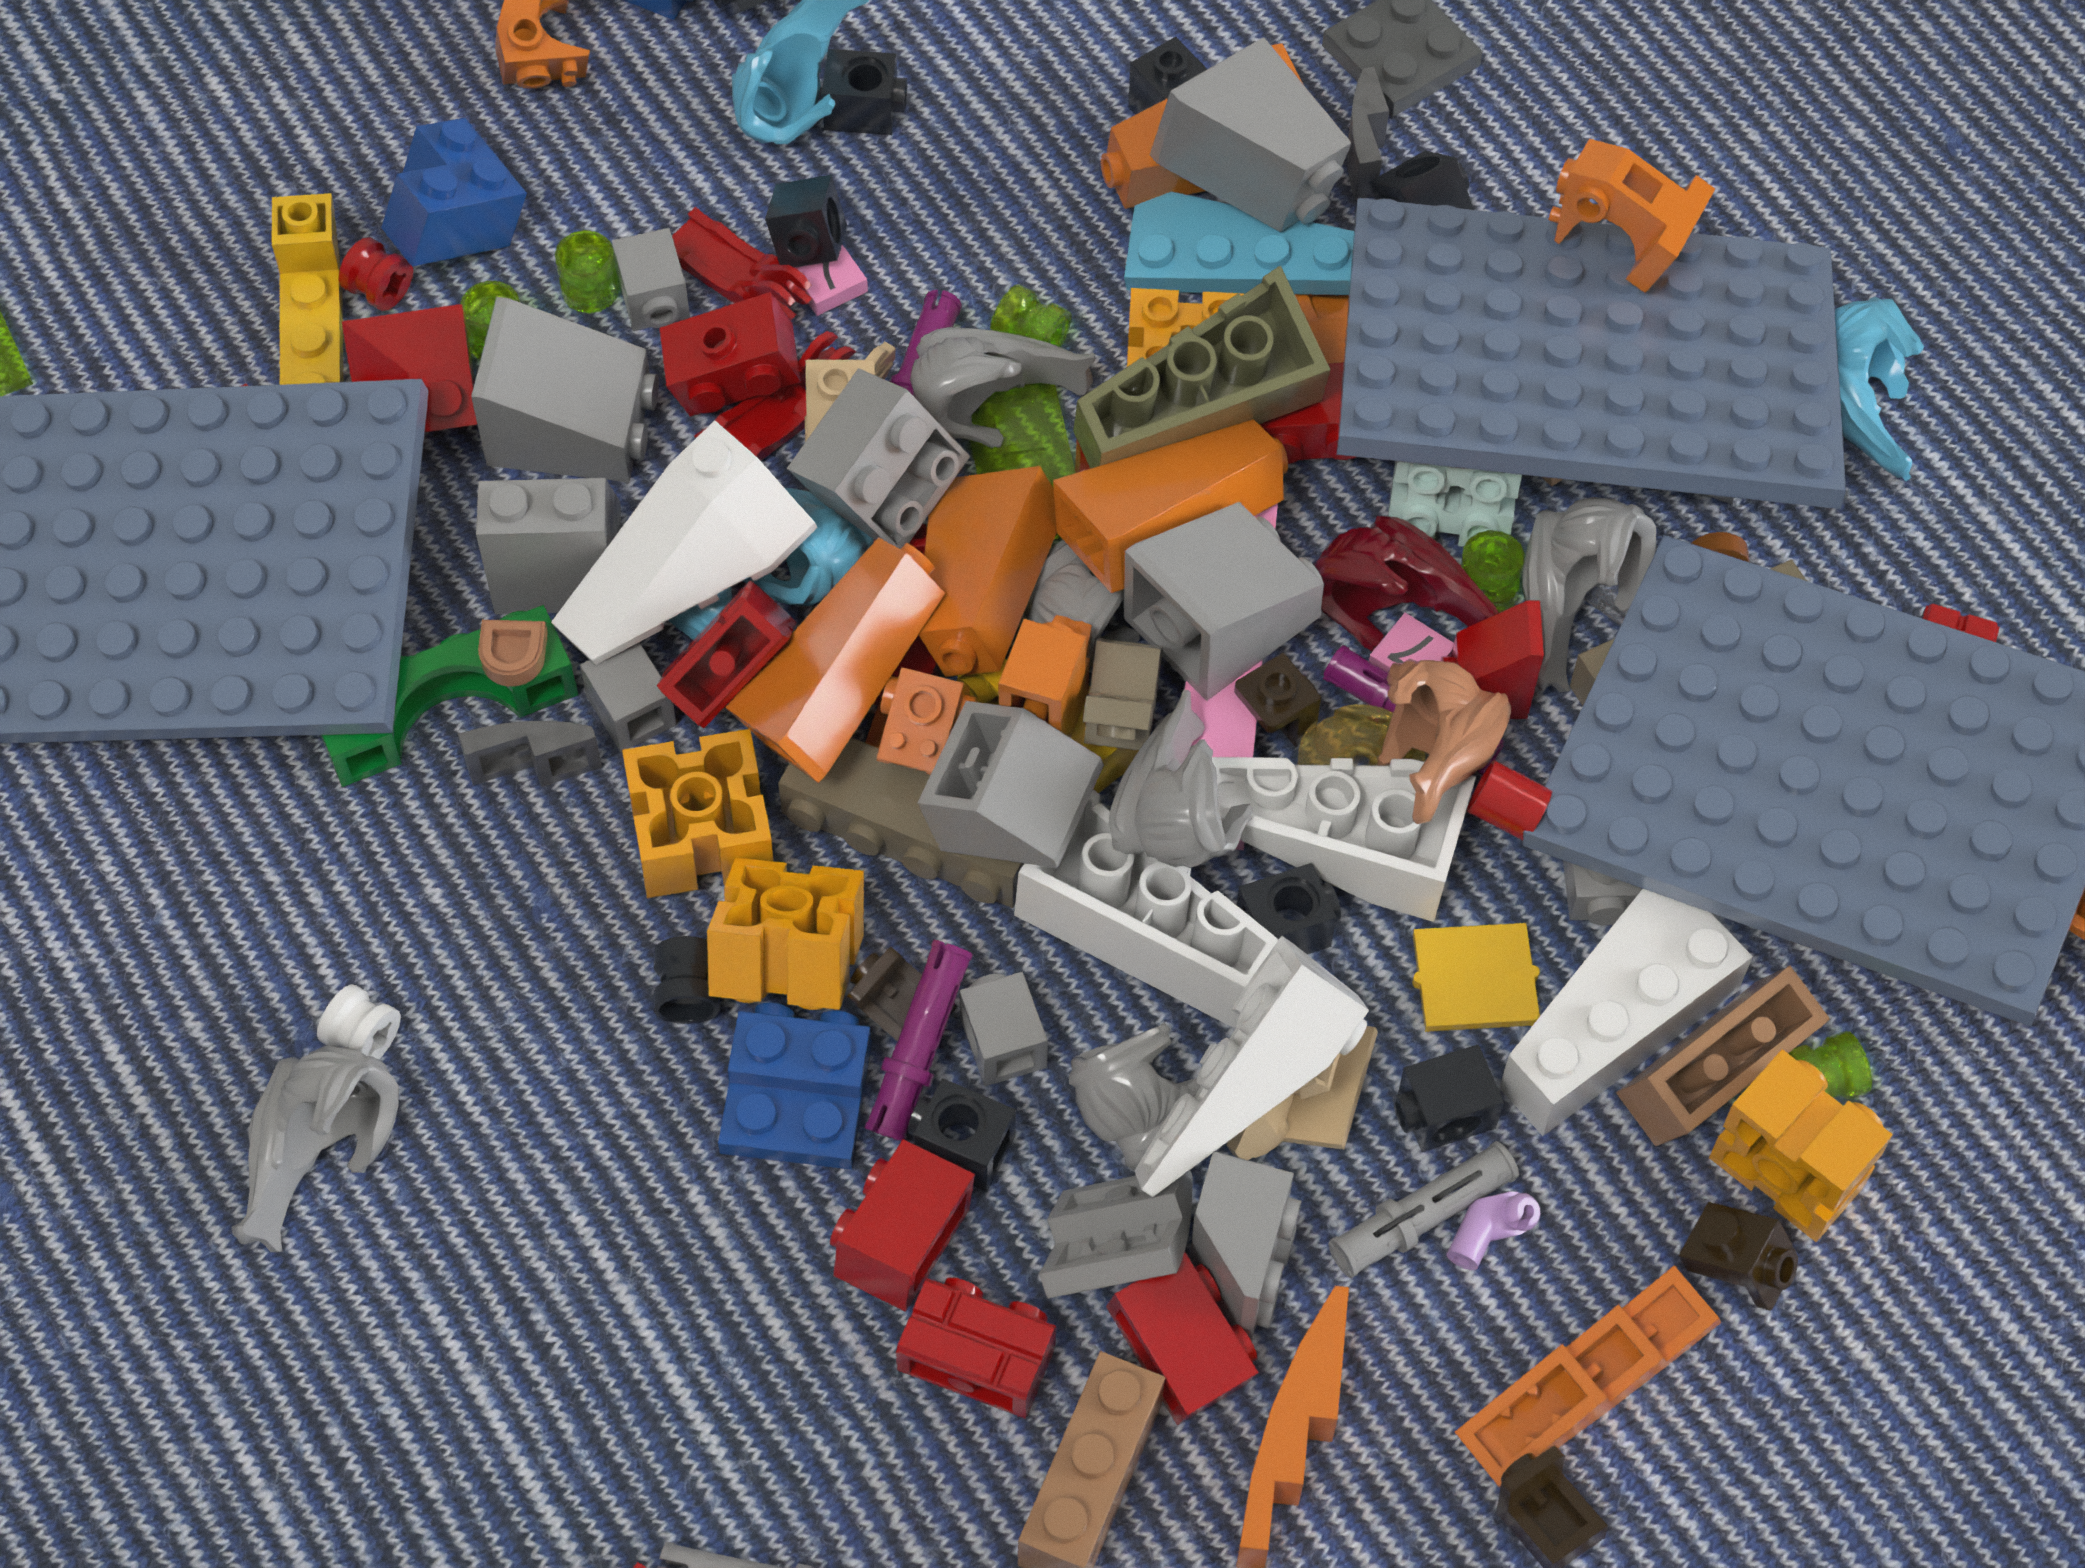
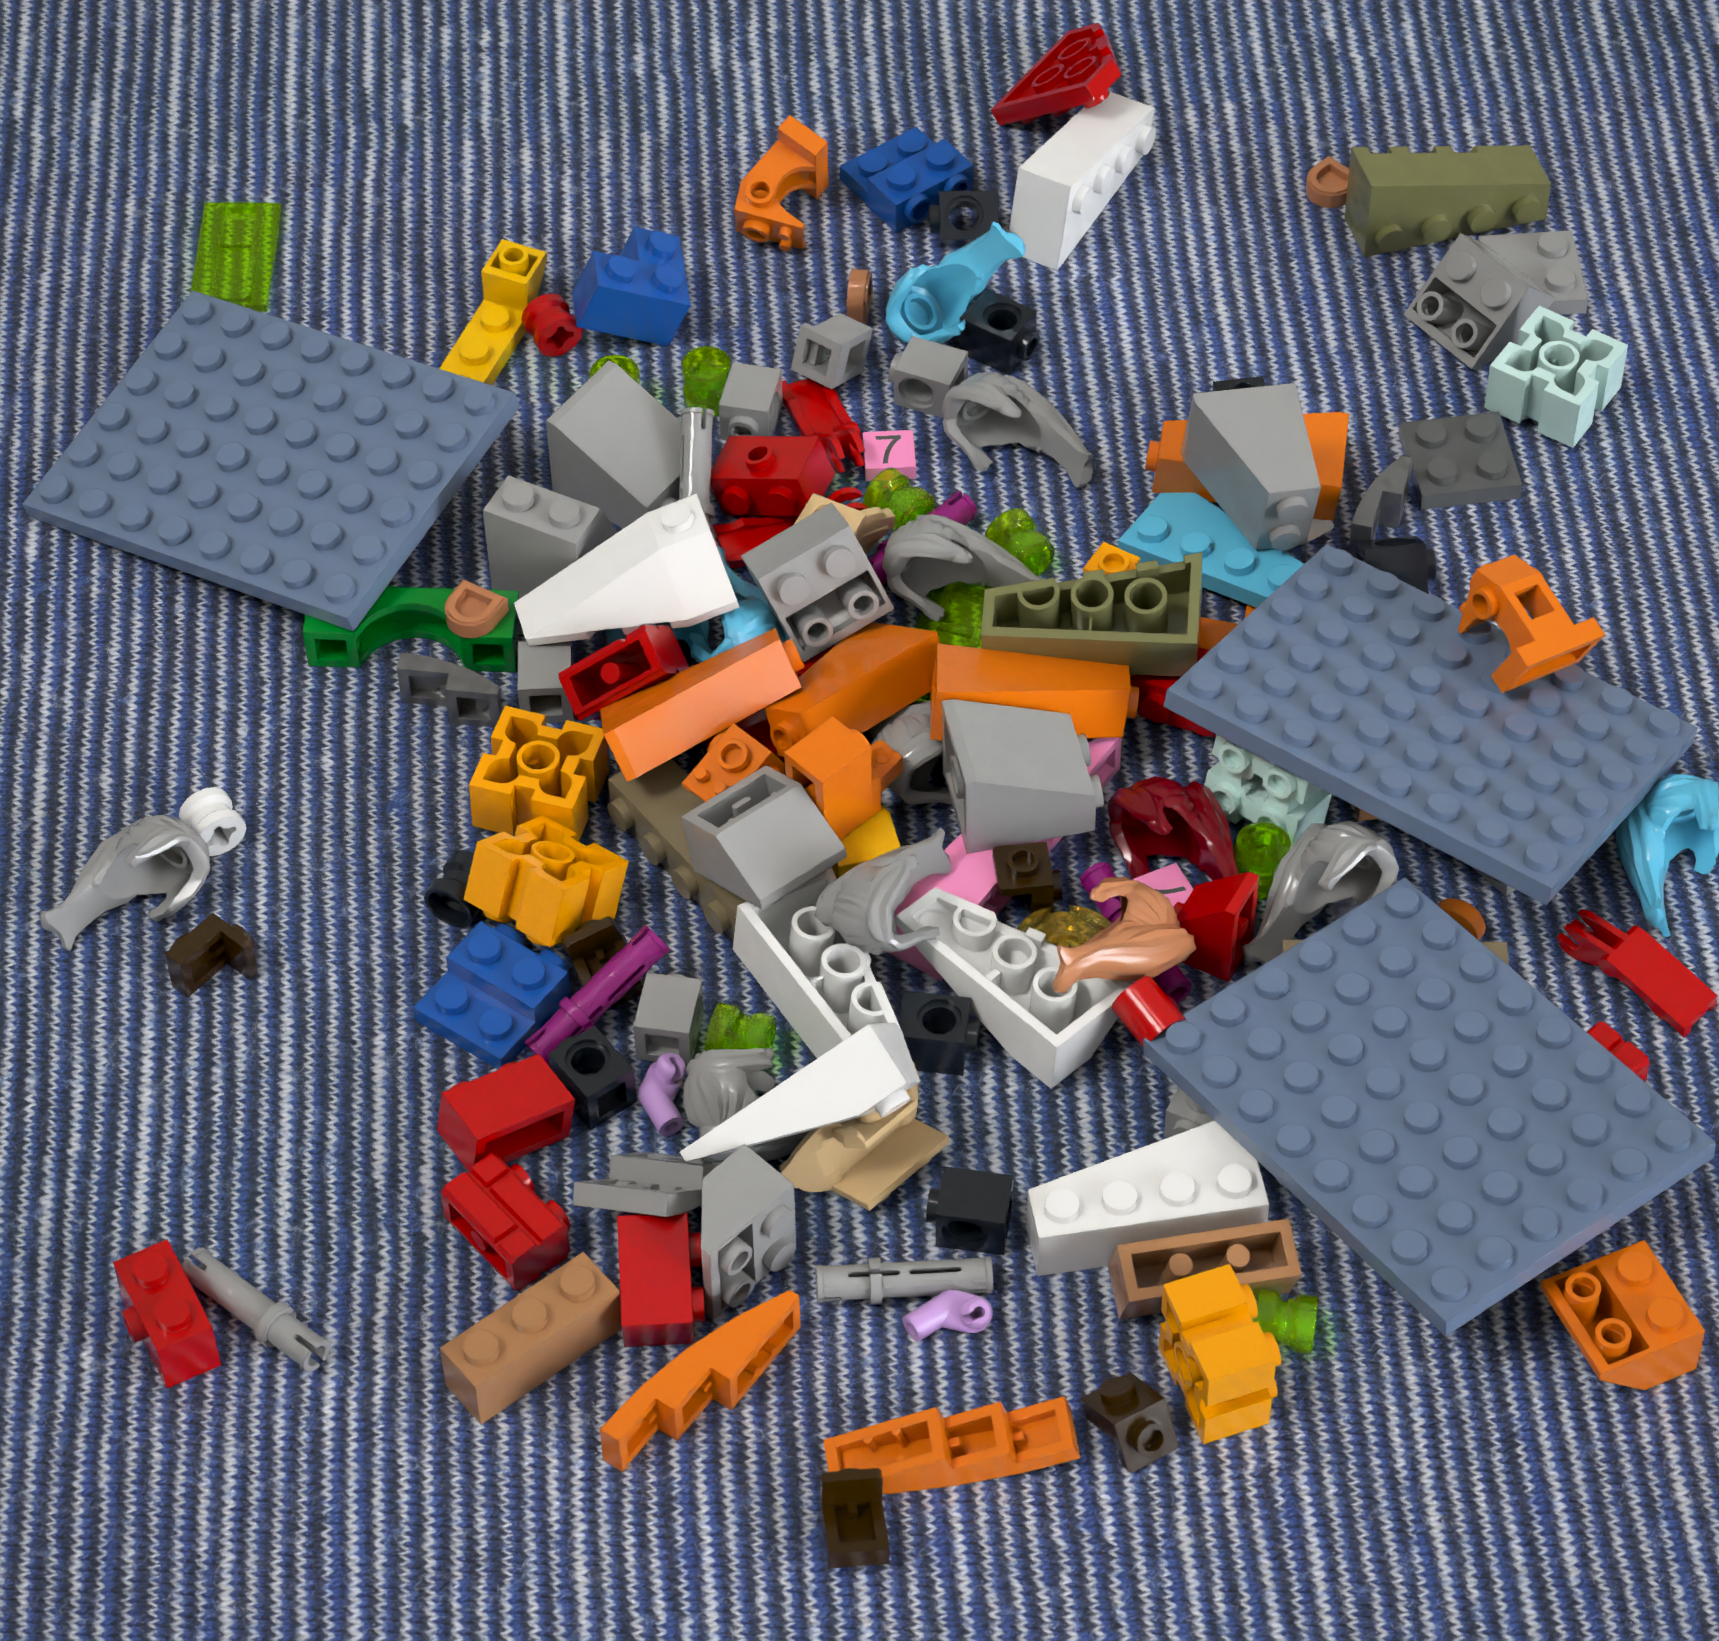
camera: 30 degrees right, 10 degrees down
red slope [341,304,477,432] -> none
black brick [765,174,847,268] -> none
dark tan brick [1083,638,1163,750] -> none
yellow piece [1412,923,1540,1032] -> none
none -> dark brown bracket [165,913,258,998]
none -> lavender arm [638,1053,686,1137]
none -> light grey pin [679,407,715,523]
none -> clear neon green wheel [705,1002,777,1051]
none -> light grey brick [791,313,873,389]
none -> nougat tile [847,268,873,325]
none -> clear neon green wheel [863,467,935,531]
none -> light grey brick [888,336,968,418]
none -> light grey hair [942,372,1093,488]
none -> red arm [1556,909,1717,1038]

